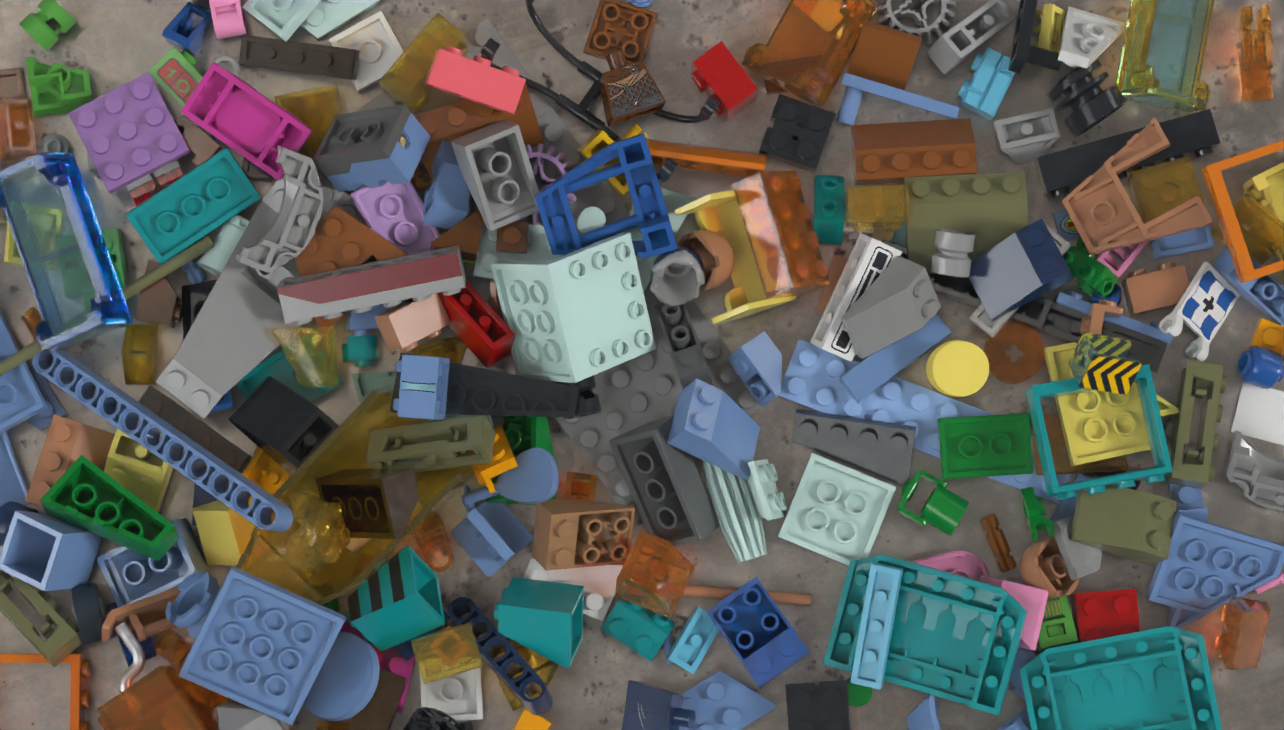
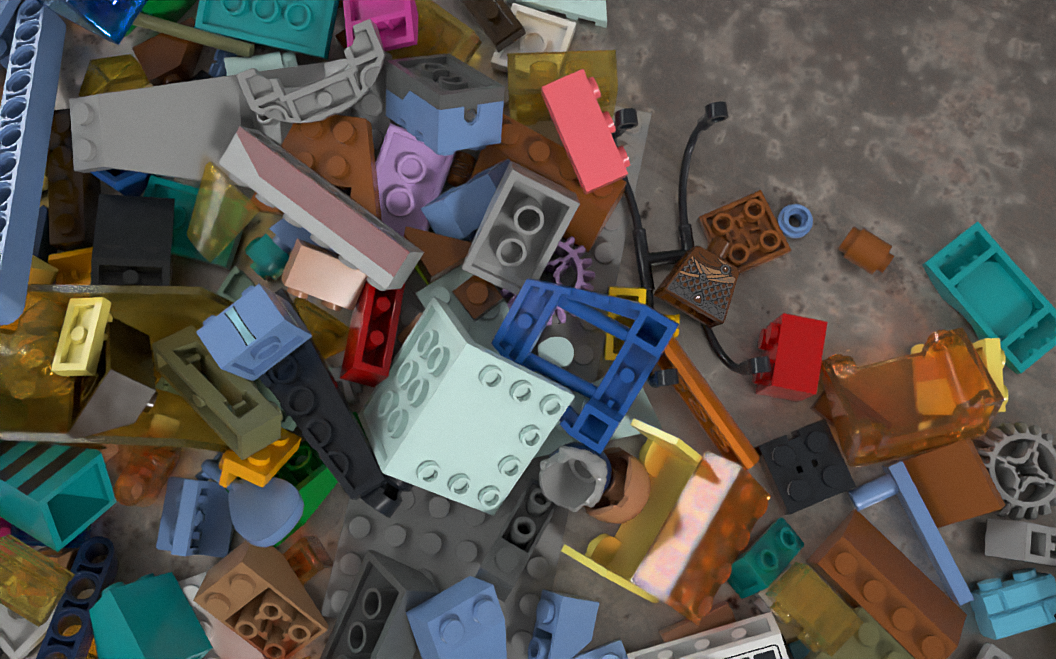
camera: 50 degrees right, 5 degrees down
none -> light yellow plate [51,297,113,376]

